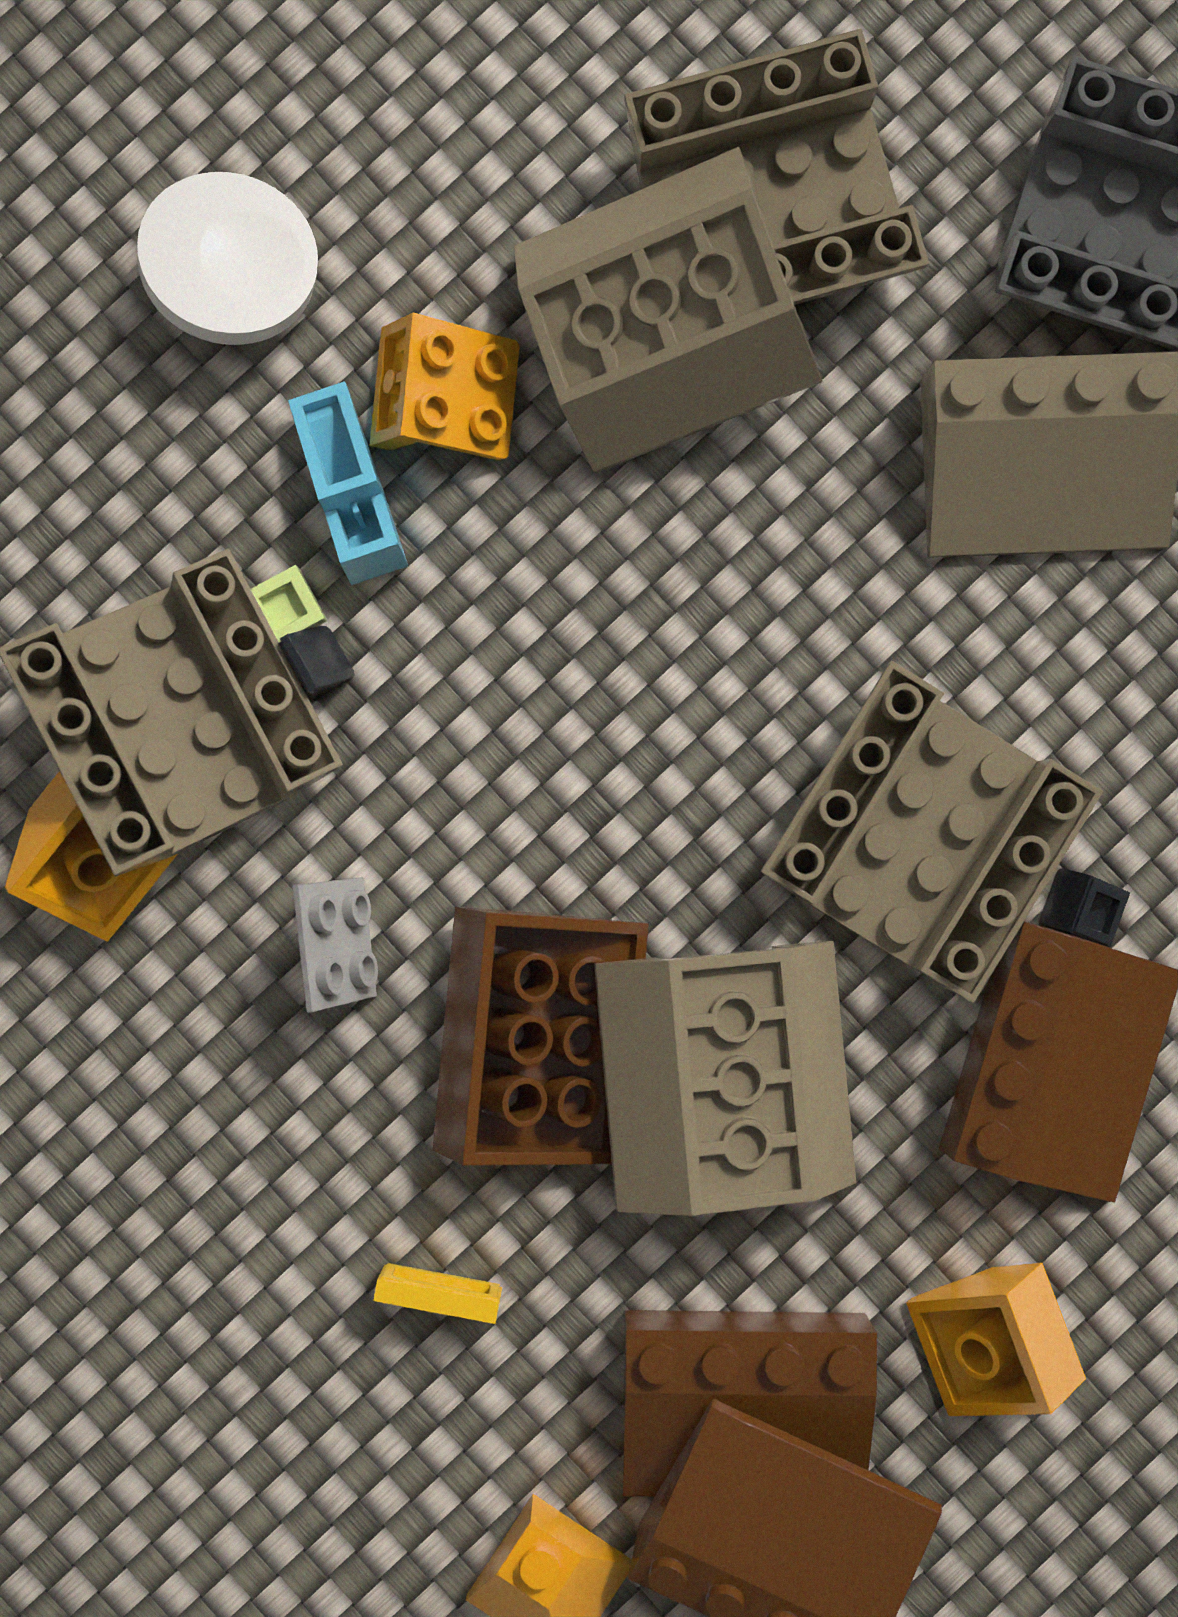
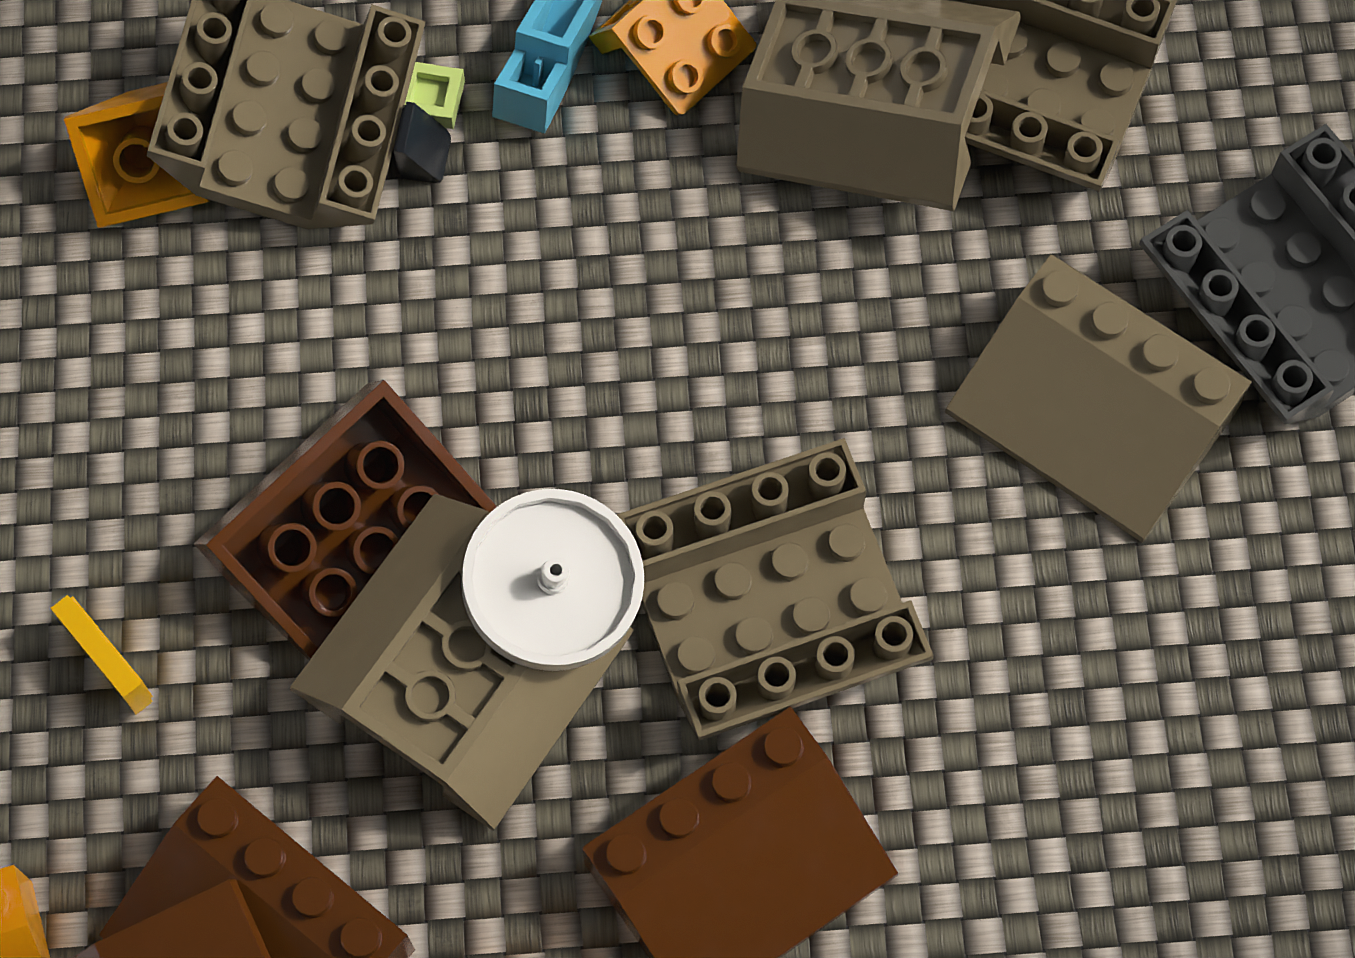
camera: 40 degrees right, 20 degrees down
light grey hinge [292,877,378,1012] -> none
black slope [1040,868,1130,948] -> none
none -> white piece [461,489,644,671]

